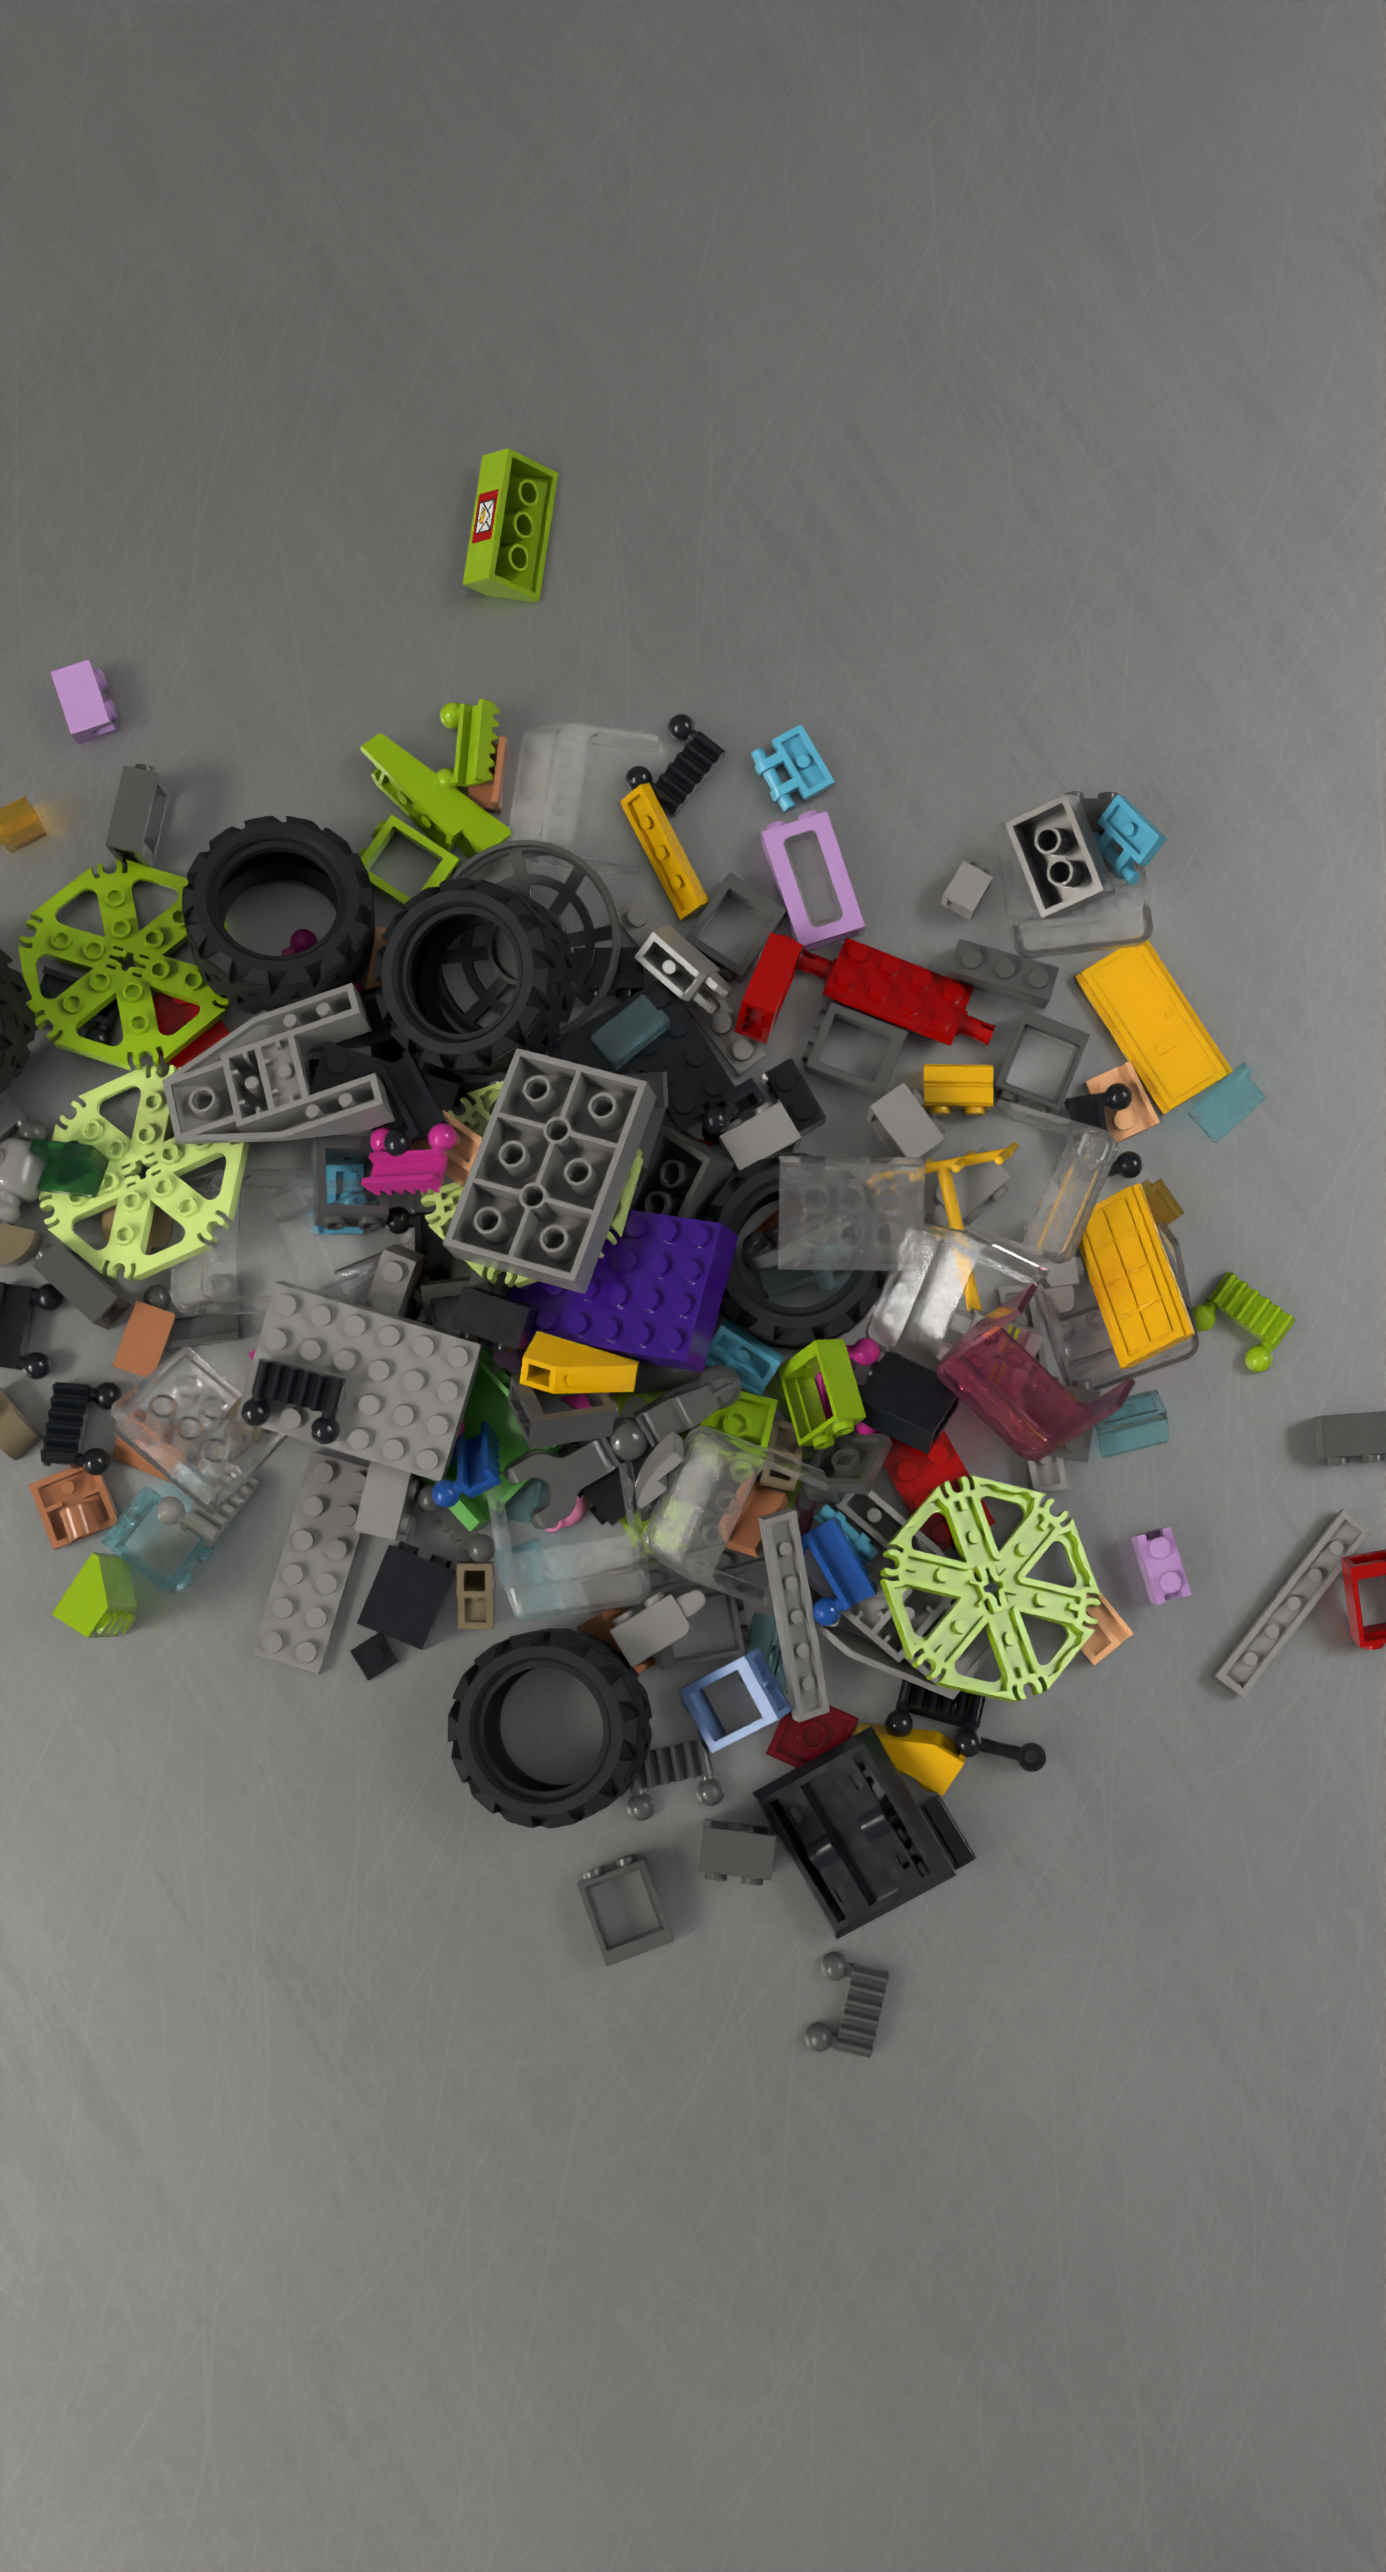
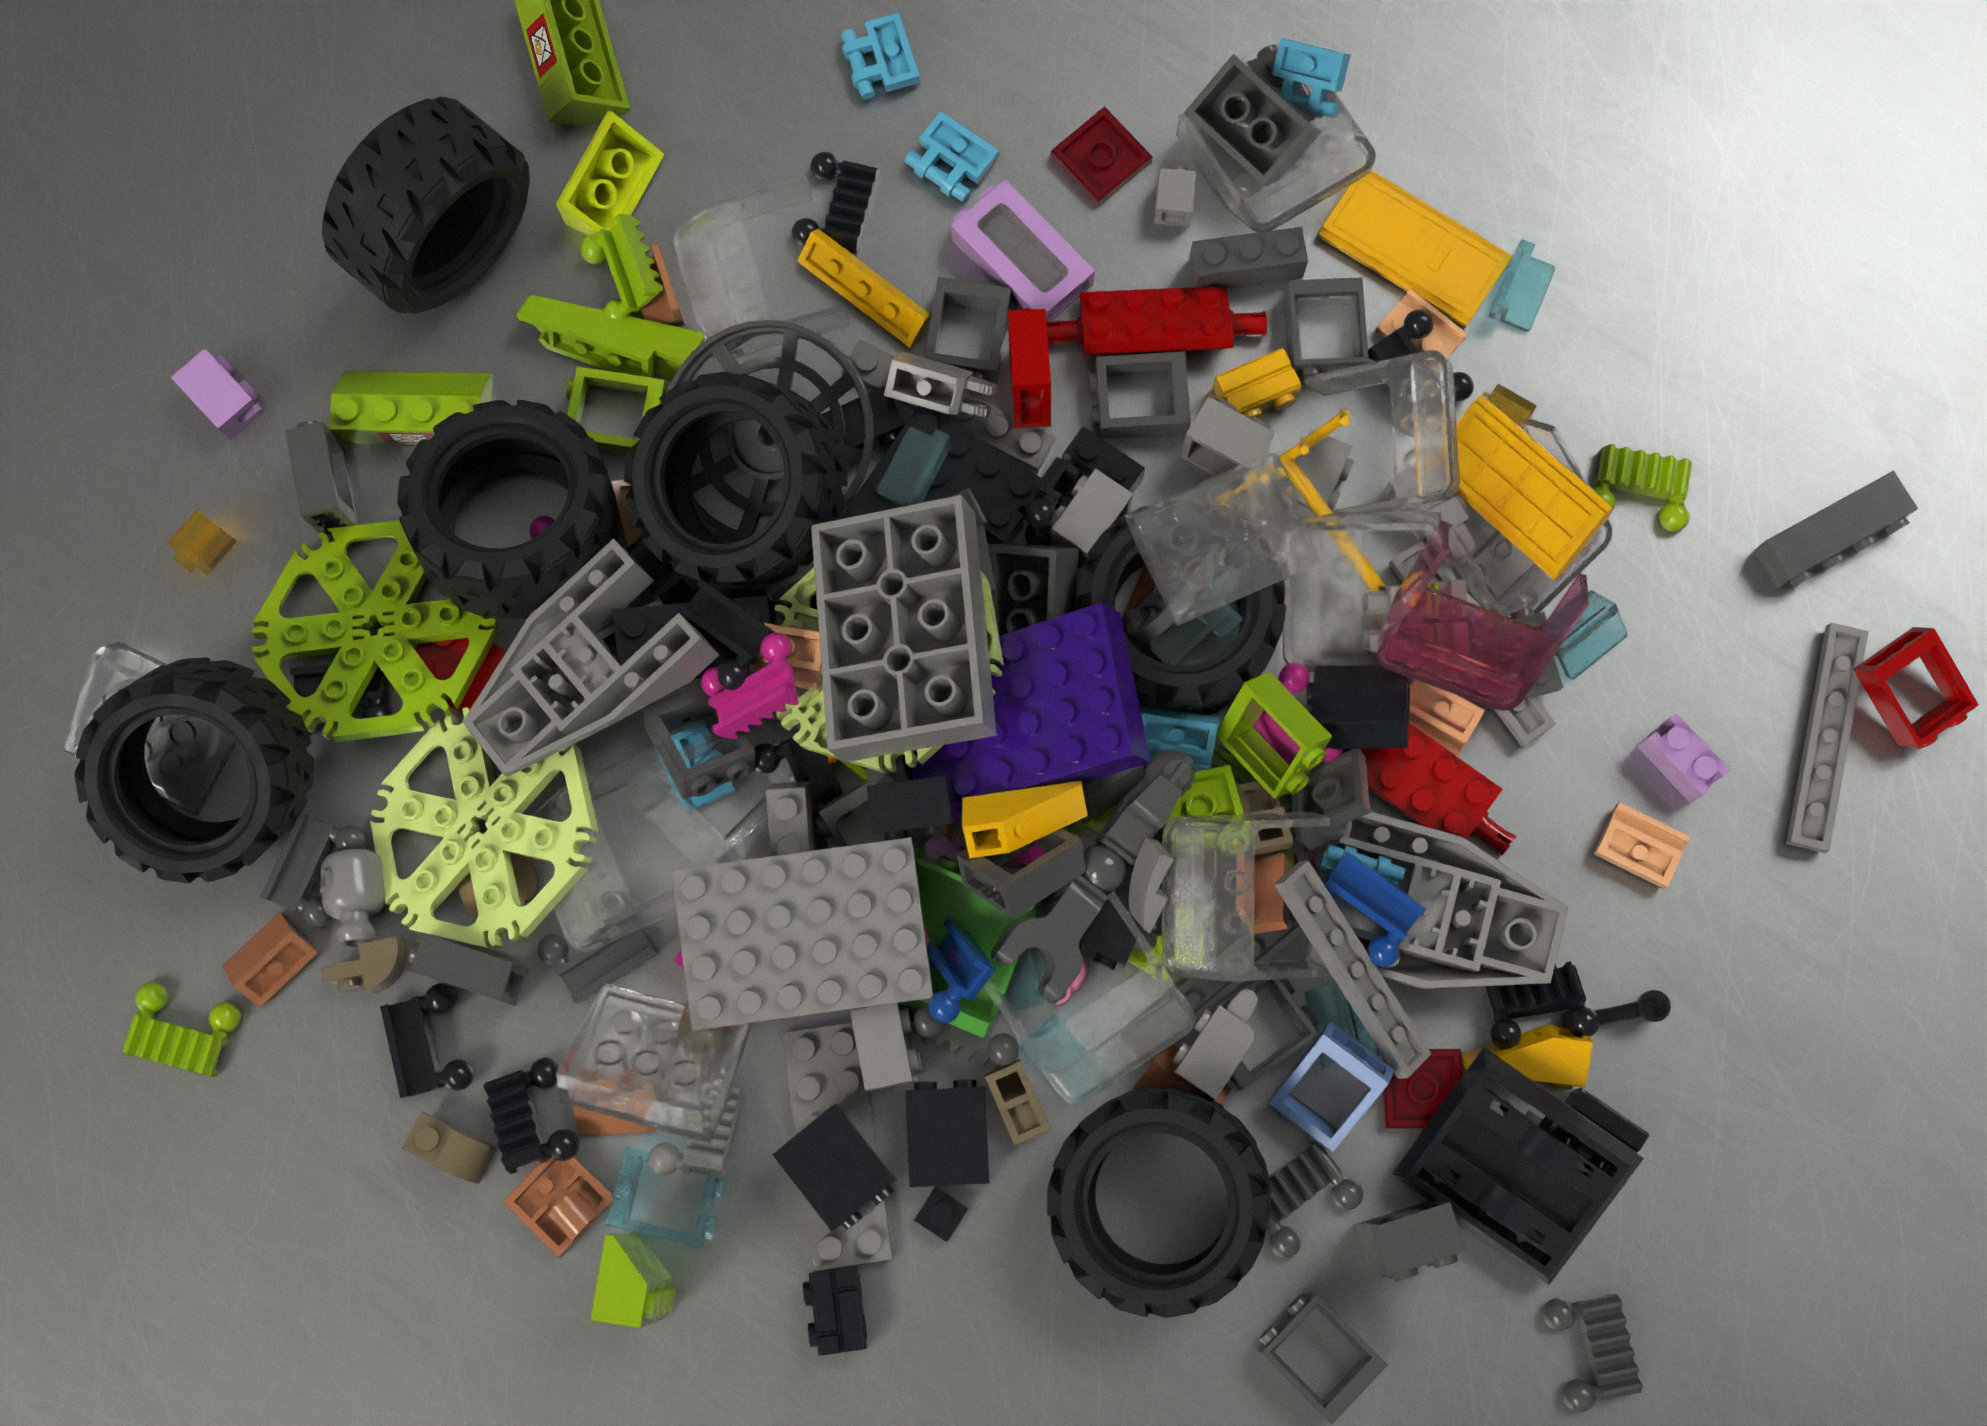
camera: 25 degrees left, 5 degrees down
clear green panel [29,1138,109,1198] -> none
nougat panel [112,1300,176,1379] -> none
black gear [241,1358,346,1445] -> none
lime plate [880,1475,1101,1703] -> none
none -> black tyre [322,96,530,314]
none -> lime slope [329,371,493,445]
none -> neon yellow slope [556,111,665,236]
none -> black brick [772,1103,897,1232]
none -> black brick [803,1265,869,1356]
none -> medium azure plate [841,12,920,100]
none -> dark red tile [1050,106,1153,207]
none -> light nougat plate [1409,672,1485,757]

